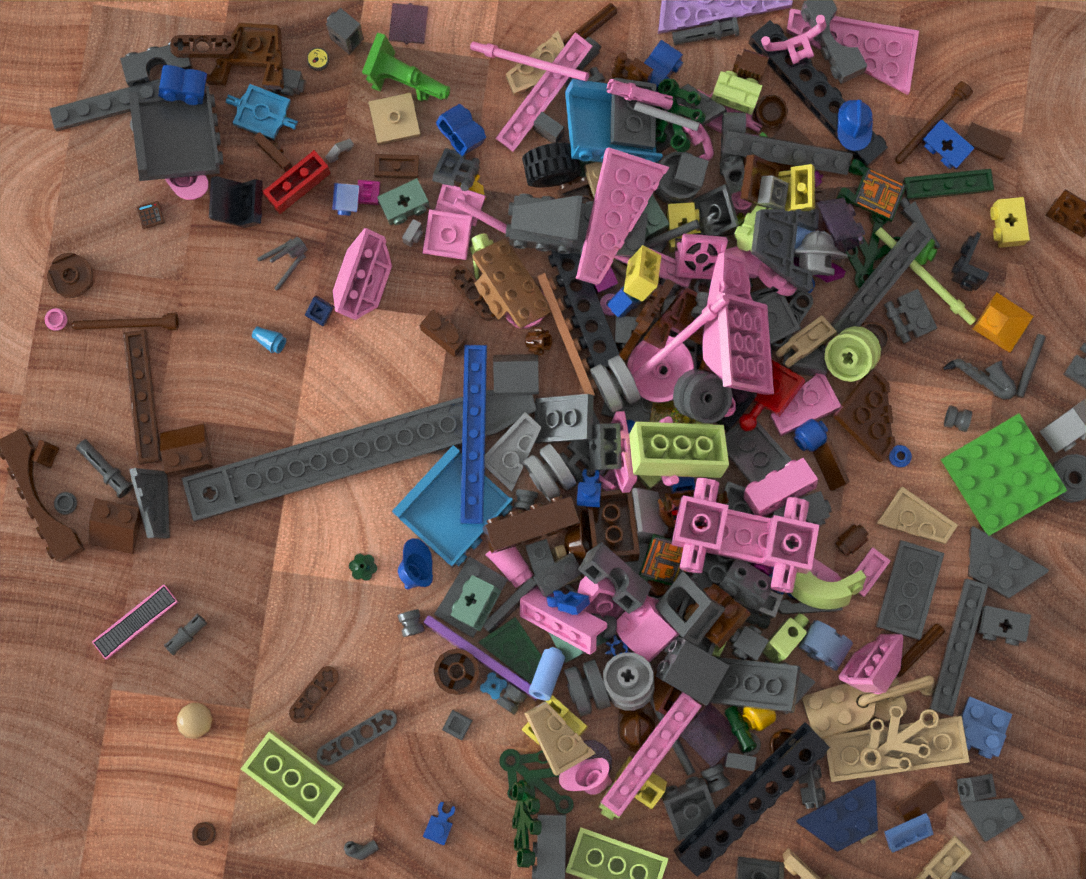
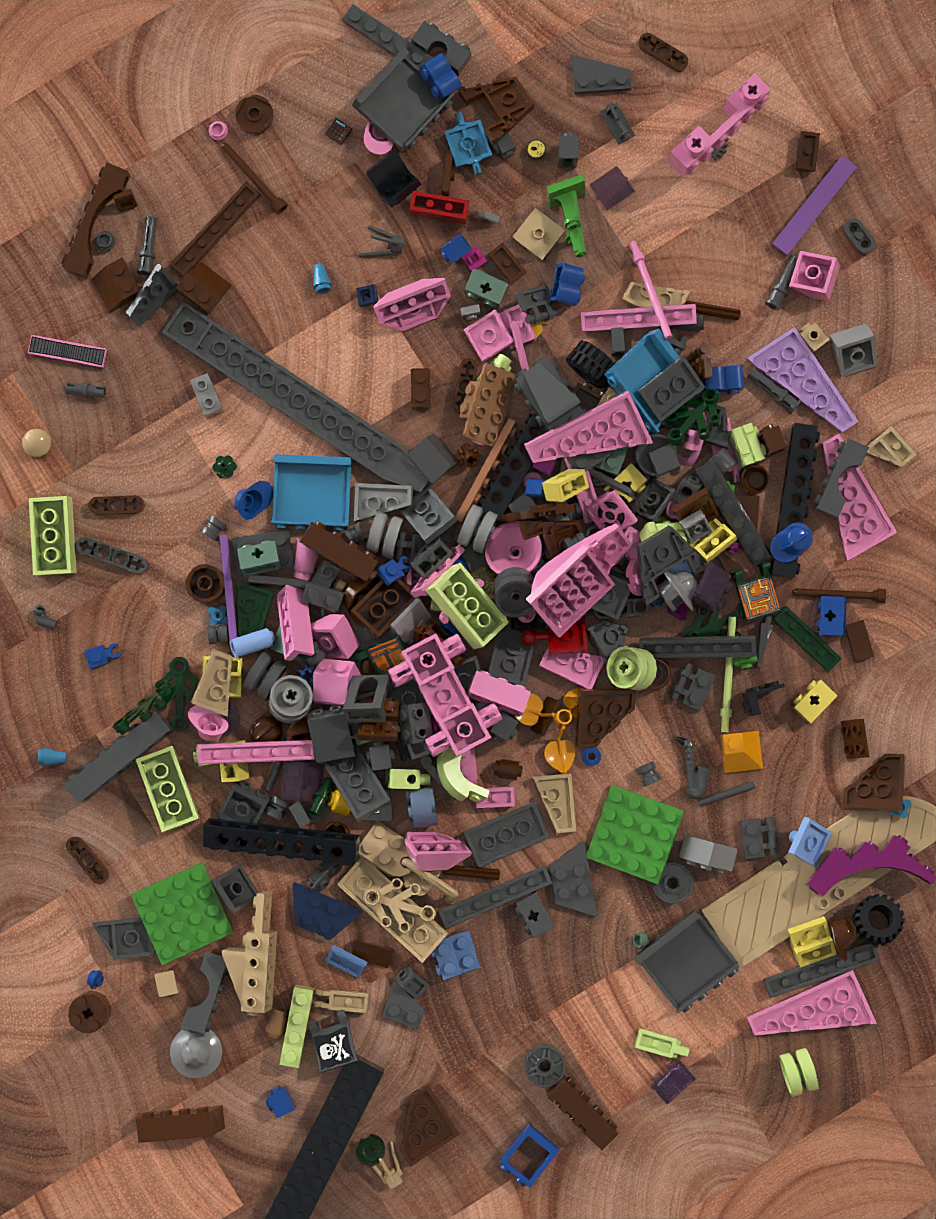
camera: 55 degrees right, 5 degrees up
reddish brown beam [170,35,235,58] -> none
dark grey tile [442,710,473,740] -> none
blue tile [460,345,487,524] -> none
blue plate [546,590,590,615] -> none
dark grey arch [578,542,652,614] -> none
bright pink pin [607,79,673,110] -> none
bright pink bar [632,295,729,382] -> none
light grey bar [634,102,700,131] -> none
bright pink piece [761,15,826,65] -> none
tan hinge [776,316,837,368] -> none
blue head [794,419,828,452] -> none
none -> light grey brick [190,373,224,419]
none -> light orange plant [514,688,584,774]

